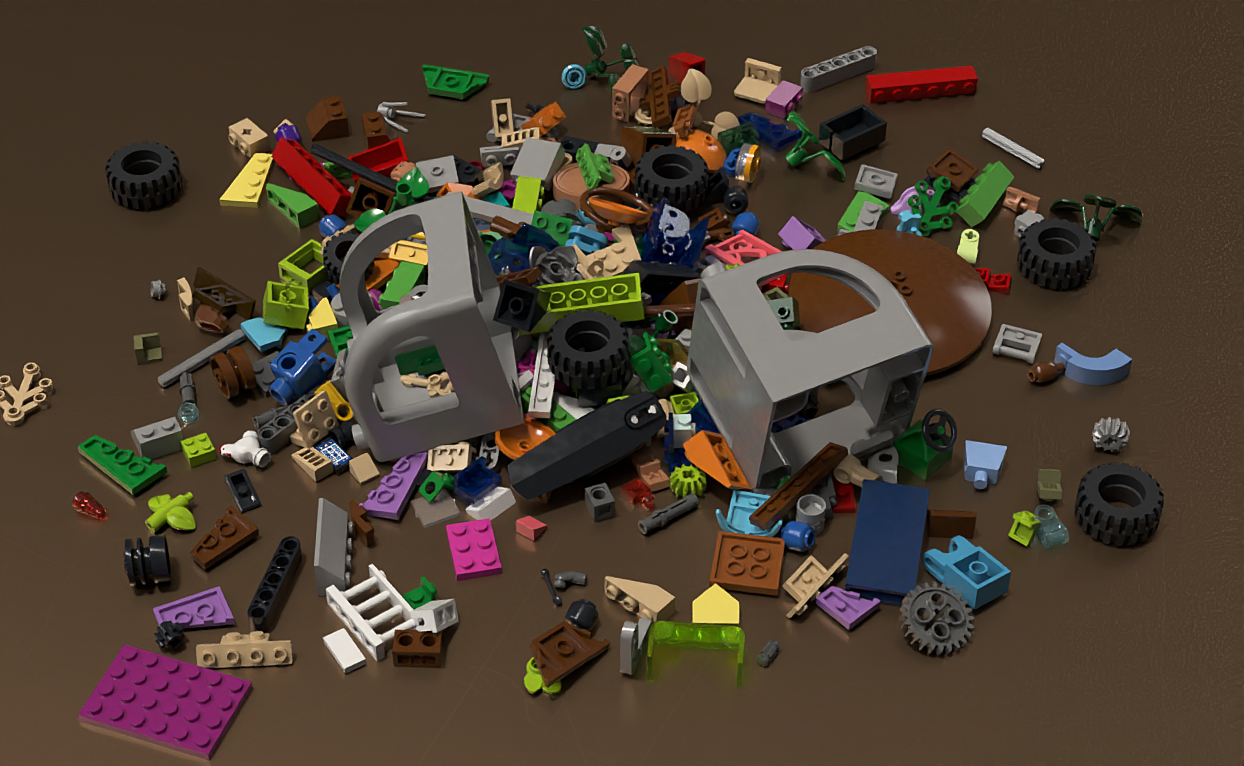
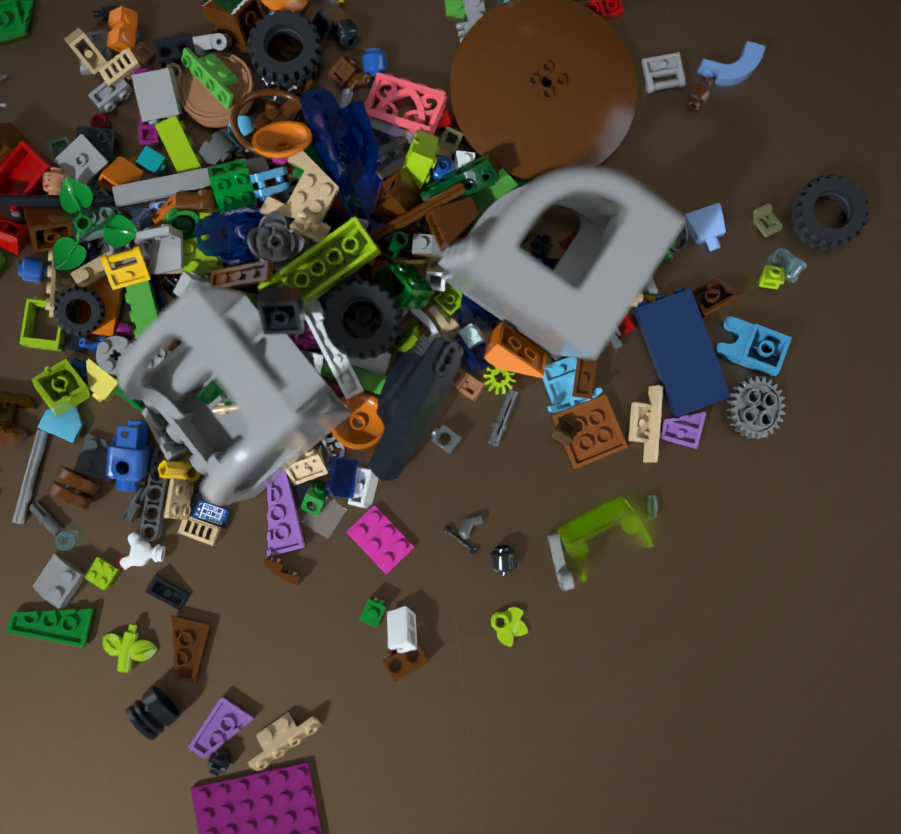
camera: 35 degrees left, 40 degrees up
clear red cone [72,491,107,520] -> none
black beam [247,536,302,633] -> none
light grey slope [314,498,353,596] -> none
white tile [323,628,366,674] -> none
white fence [326,564,425,661] -> none
tan slope [349,453,380,485] -> none
tan slope [472,161,504,198] -> none
coral slope [516,516,547,541] -> none
reddish brown wing [530,621,611,688] -> none
tan slope [605,576,675,628] -> none
clear red plate [620,477,655,511] -> none
black slope [623,260,701,295] -> none
light yellow slope [692,584,739,626] -> none
medium lavender slope [778,216,826,250] -> none
blue head [780,521,816,552] -> none
light grey wheel [796,494,826,536] -> none
light grey gear [1092,416,1130,453] -> none
none -> dark brown slope [551,416,579,446]

